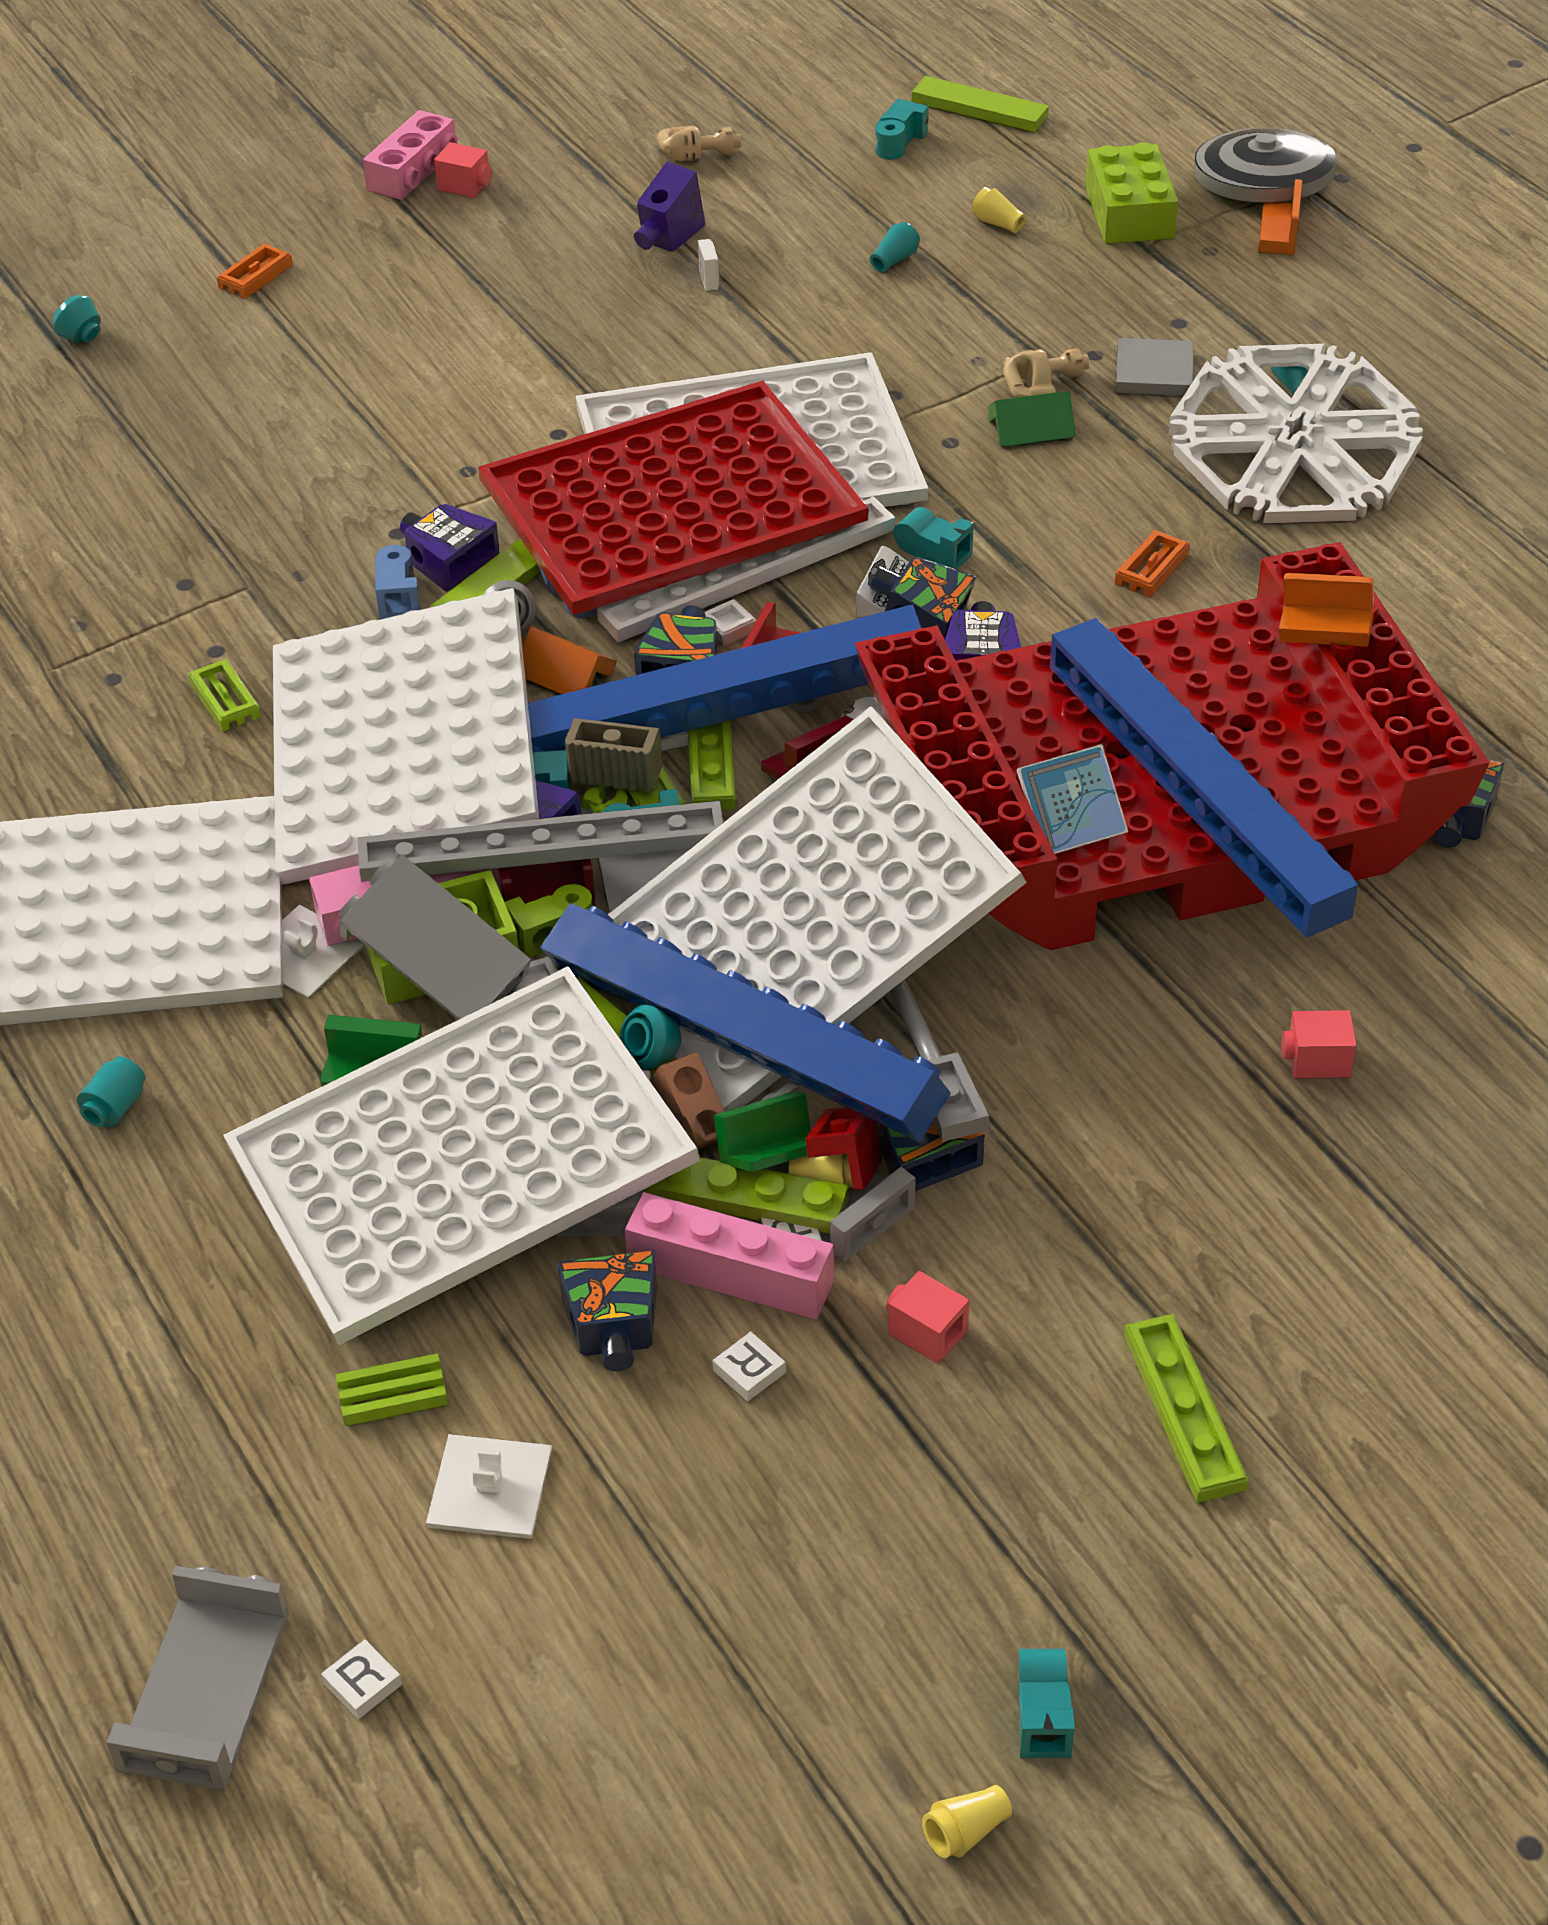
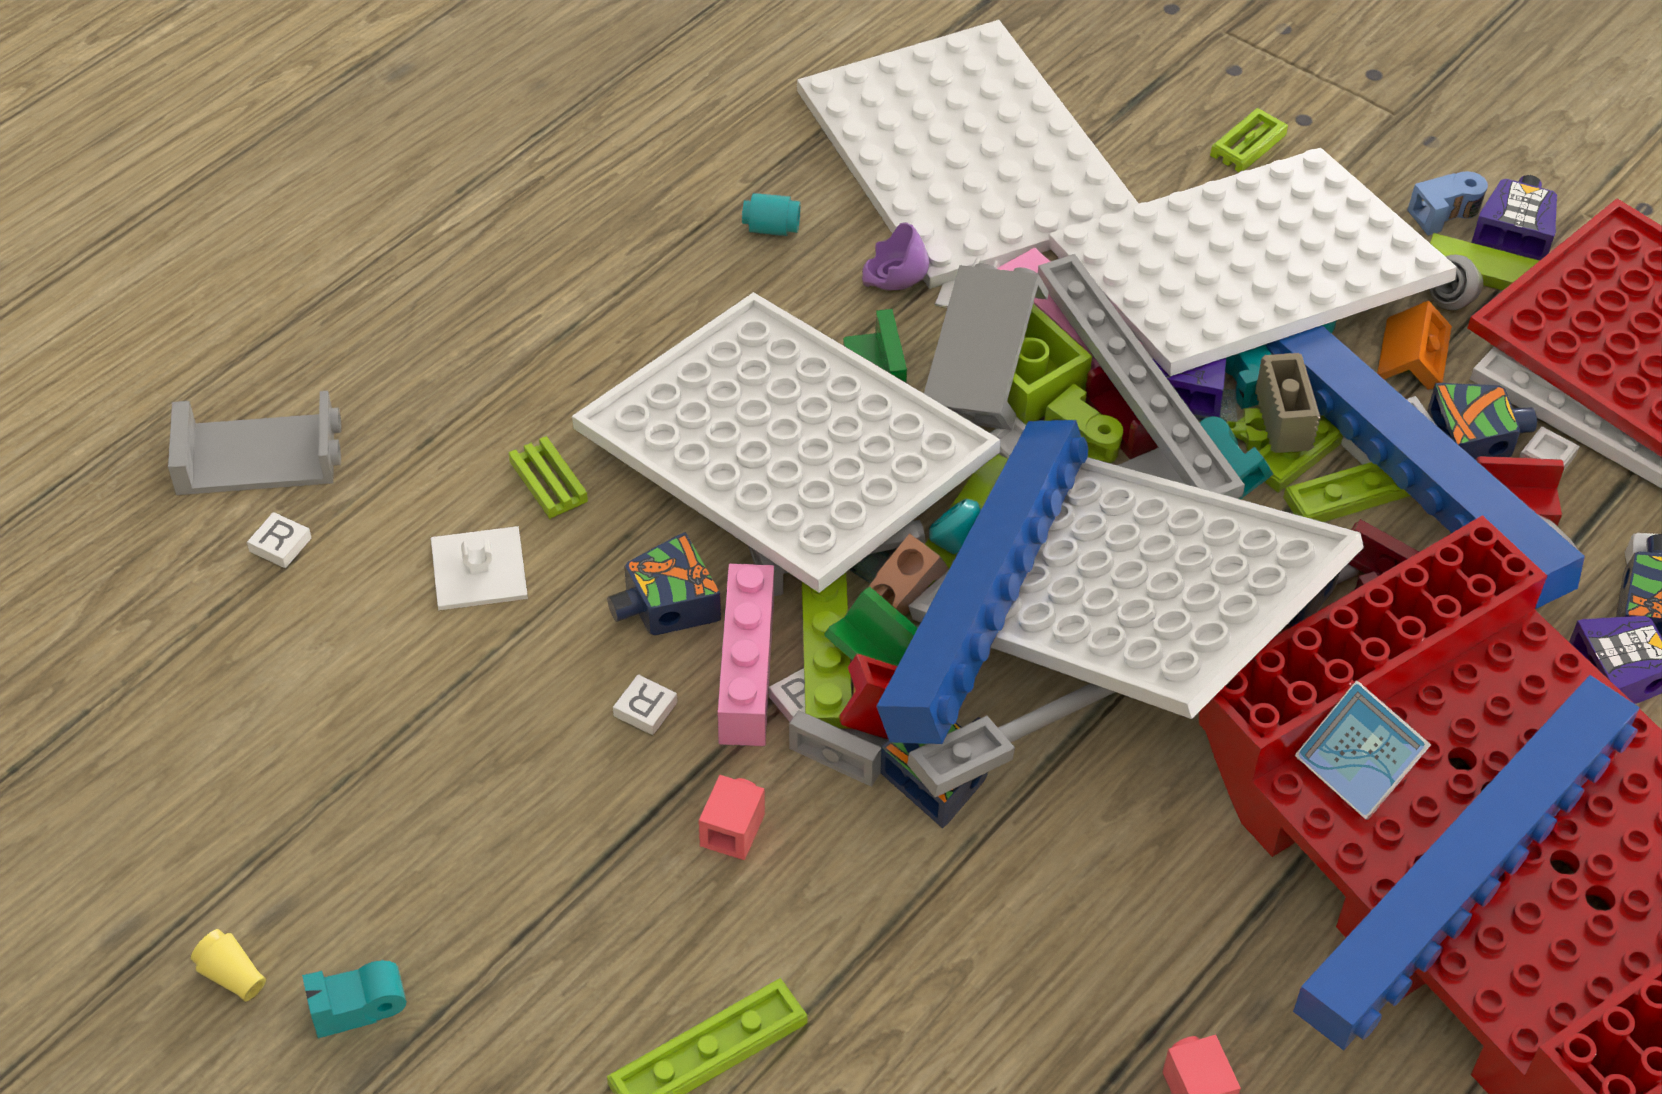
camera: 70 degrees right, 5 degrees up
none -> medium lavender hair [862,222,930,291]

